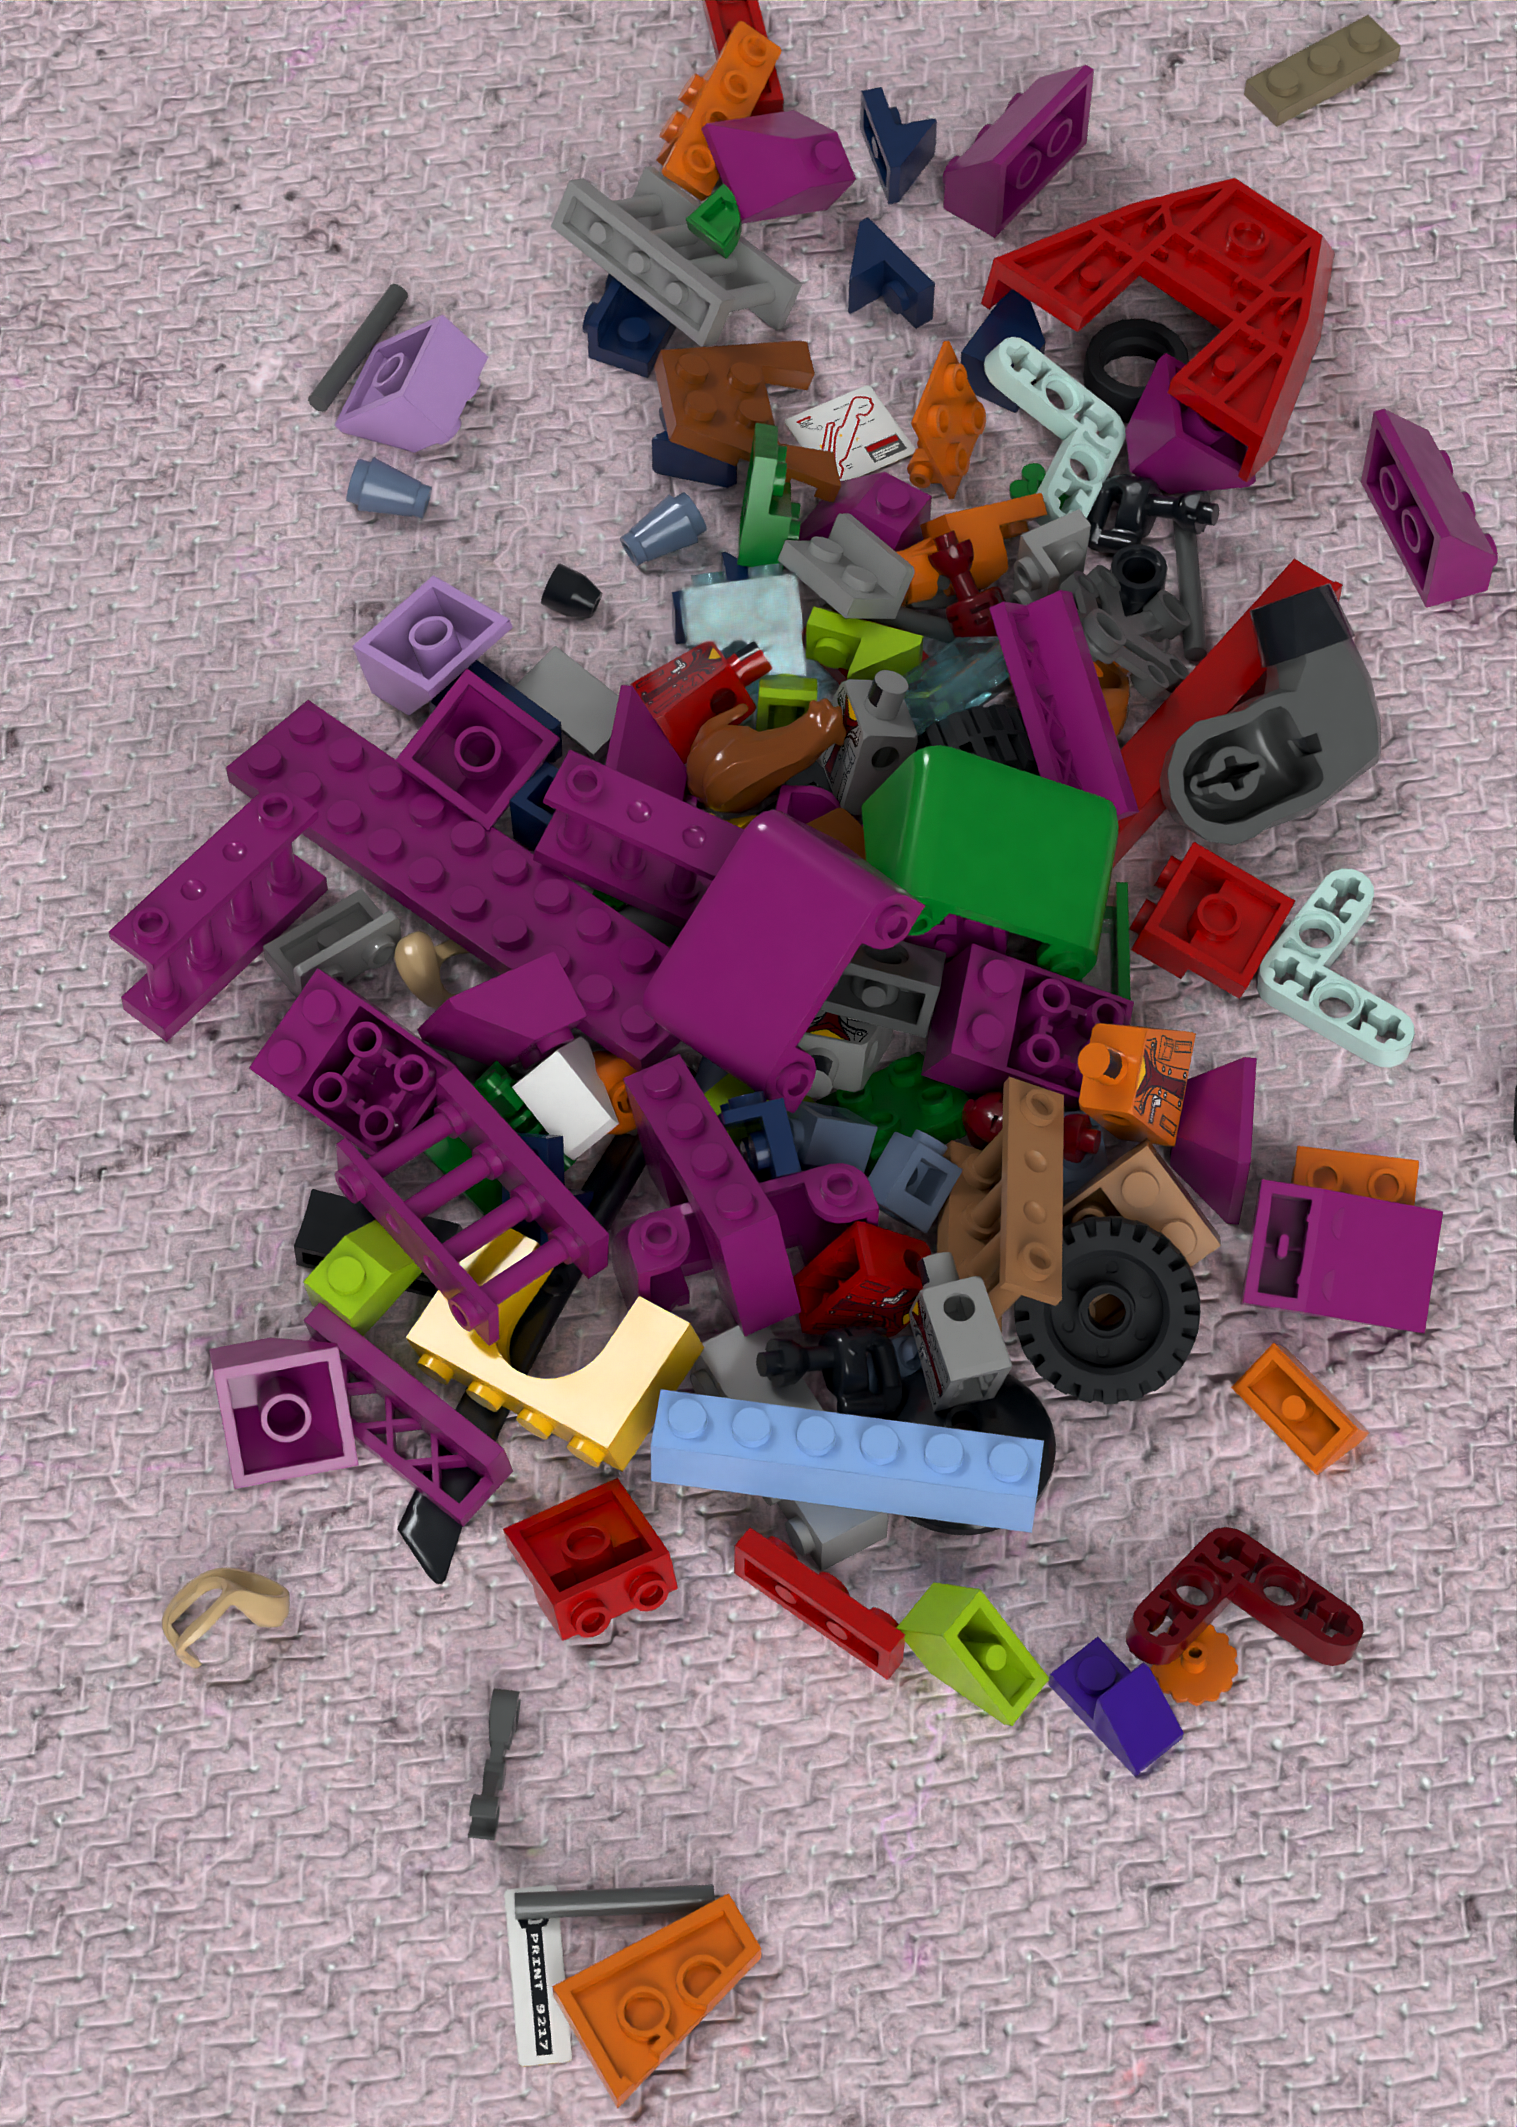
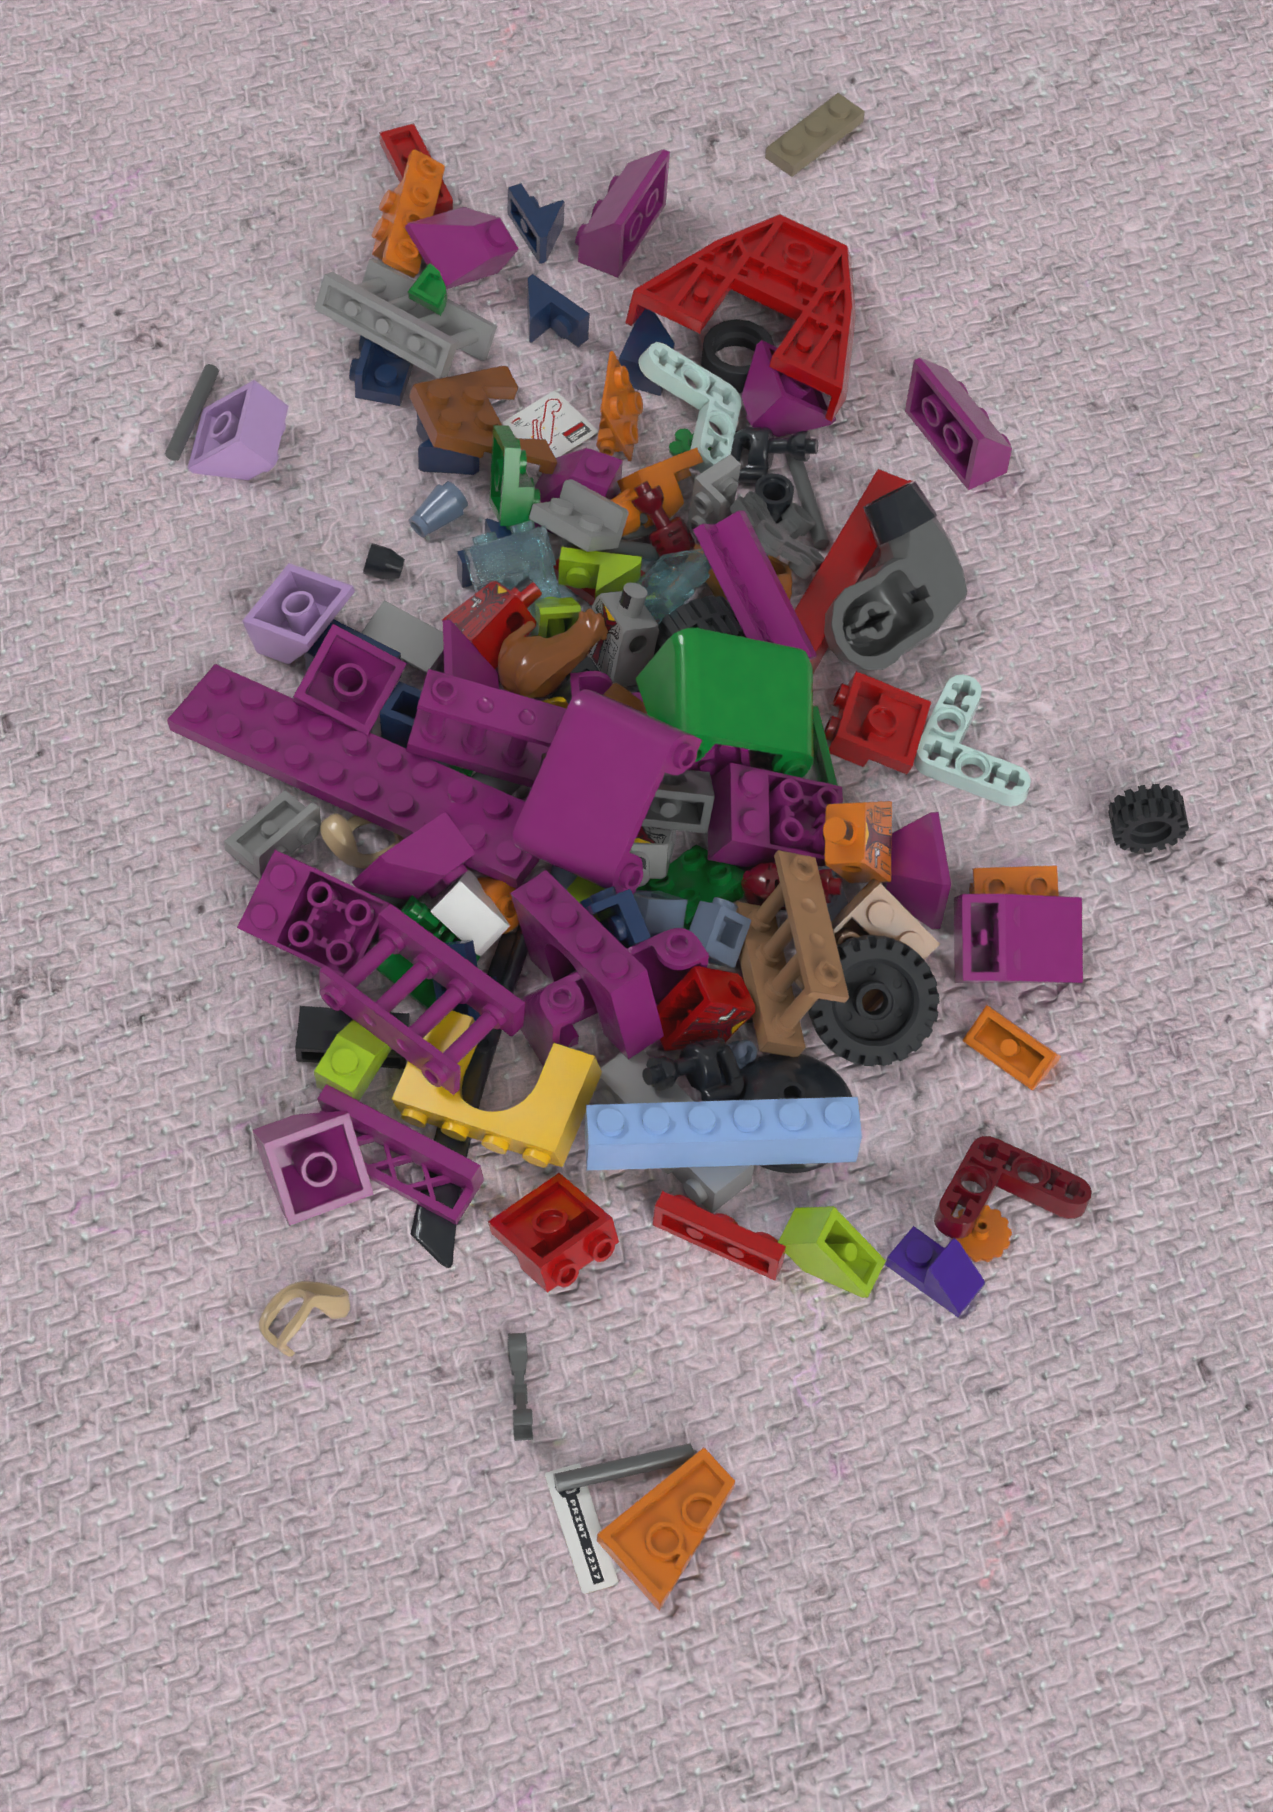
camera: 15 degrees left, 0 degrees up
magenta fence [109,779,328,1042] -> none
sand blue cone [346,457,432,519] -> none
light grey torso [909,1252,1012,1412] -> none

